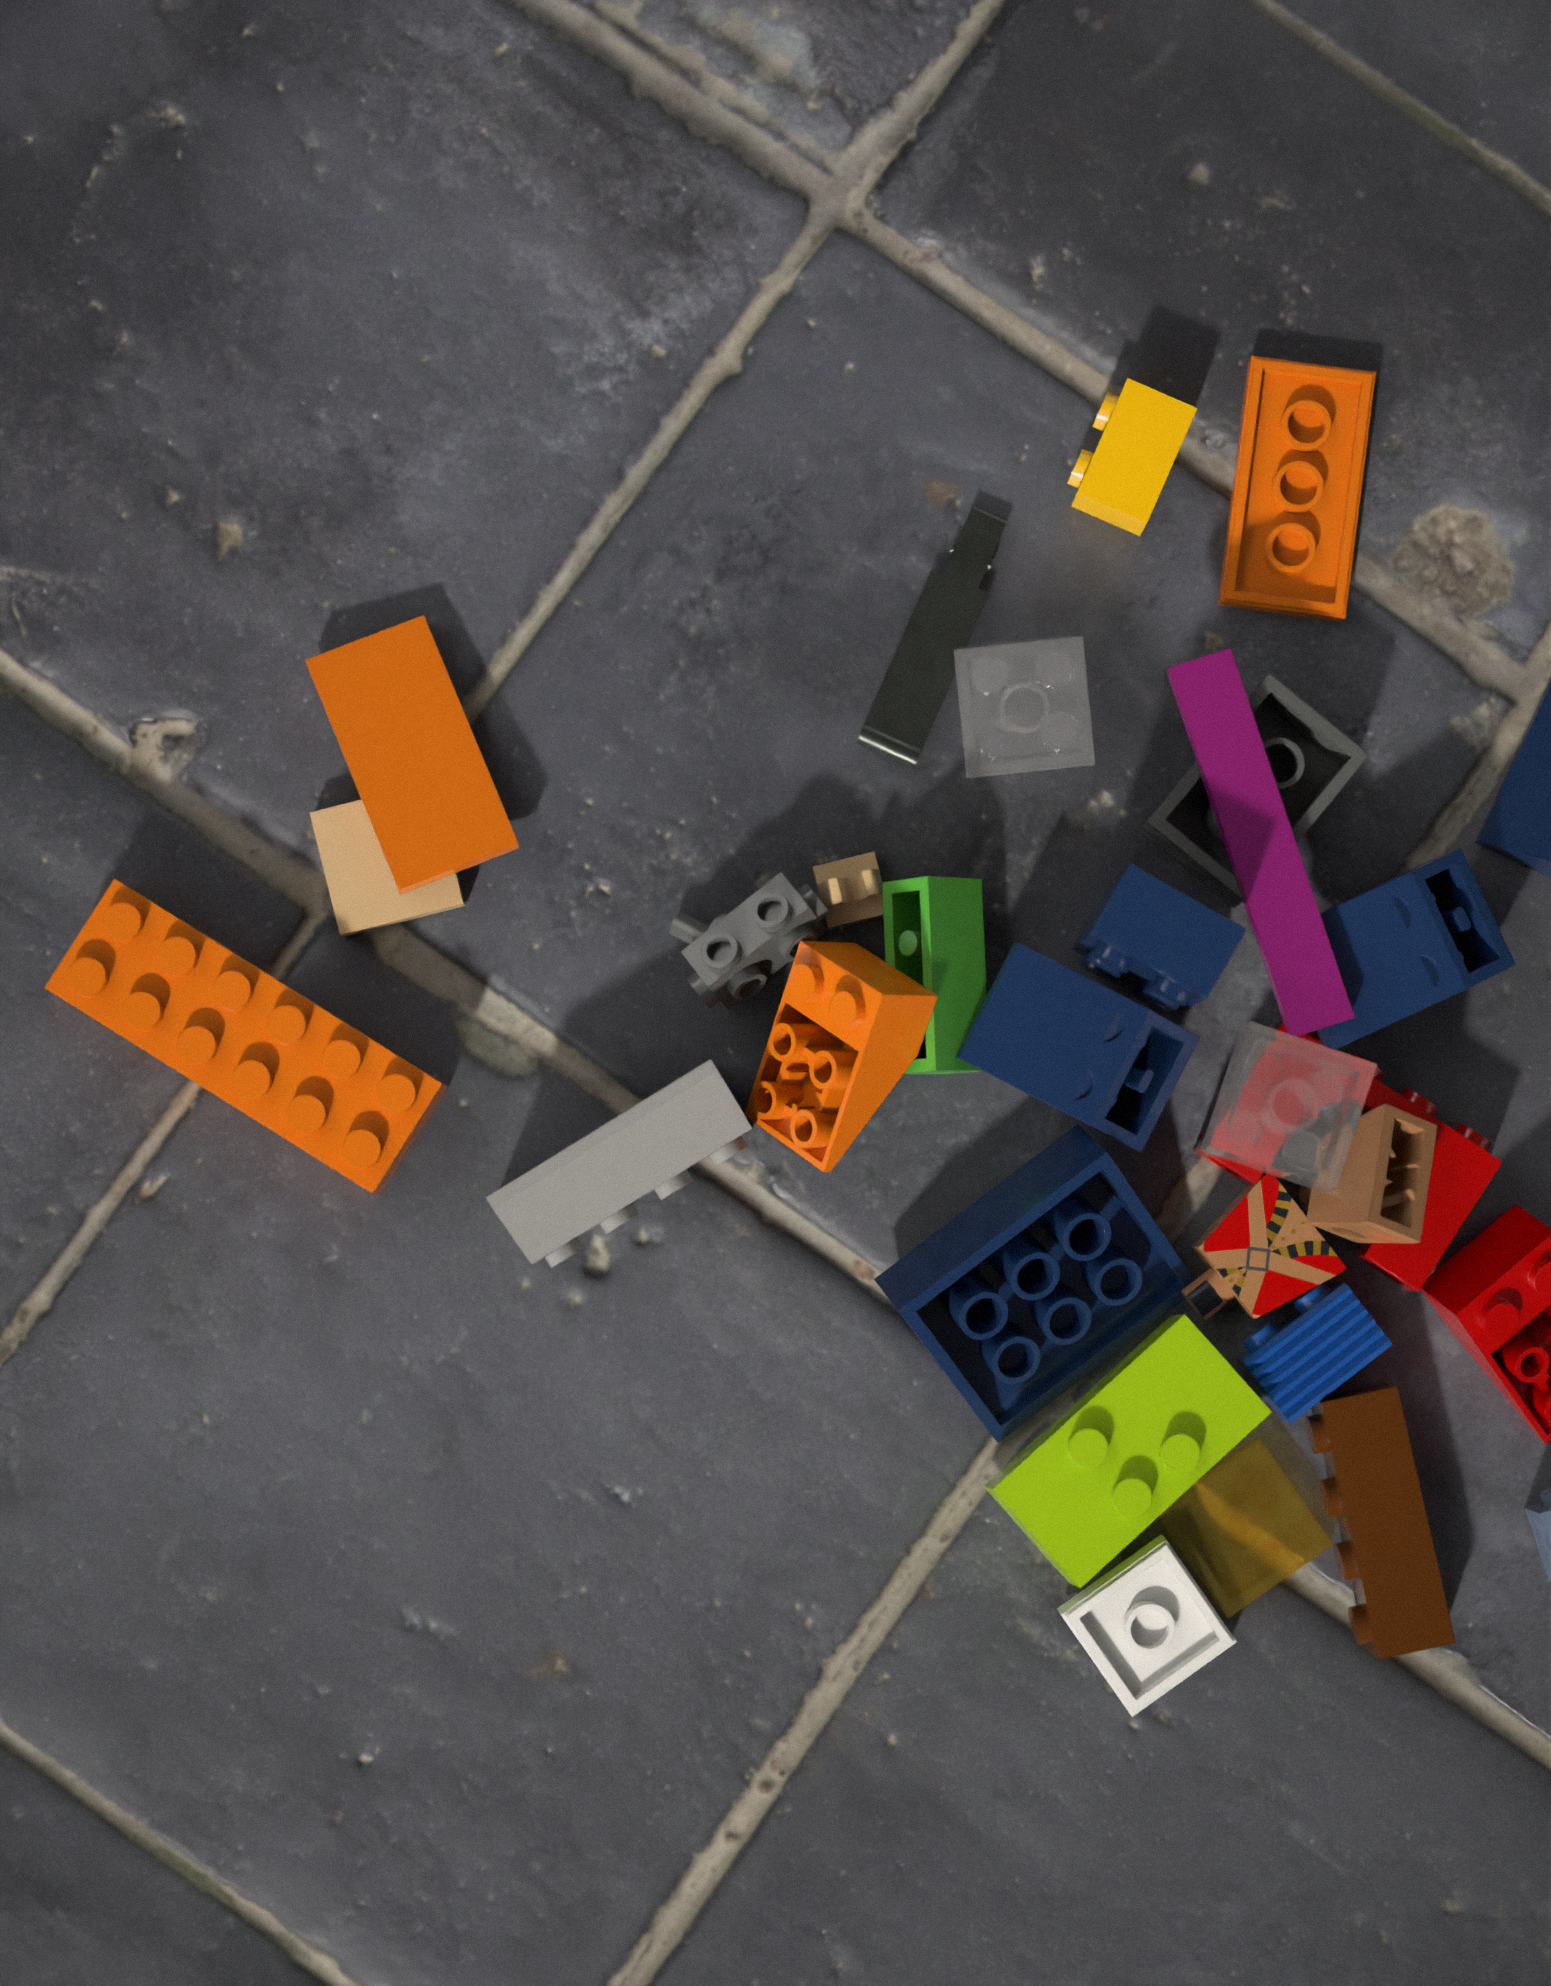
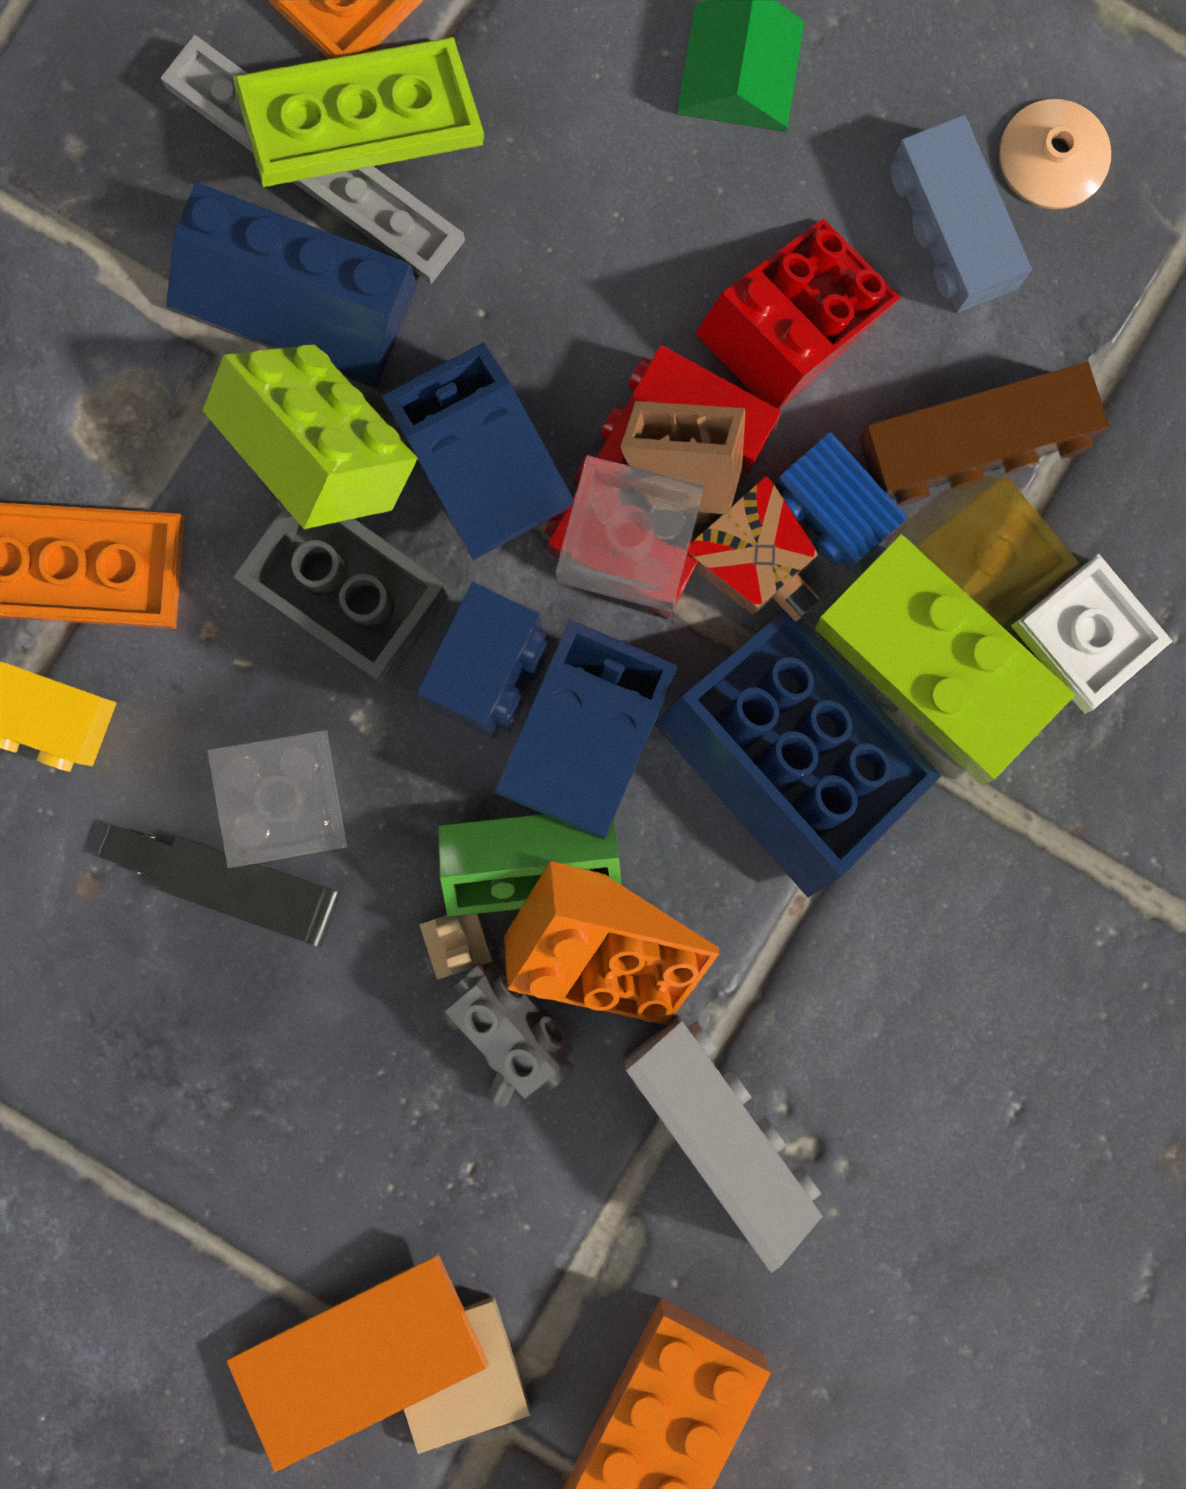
camera: 90 degrees left, 0 degrees up
magenta tile [1166,648,1355,1039] -> none
none -> lime brick [202,344,418,529]

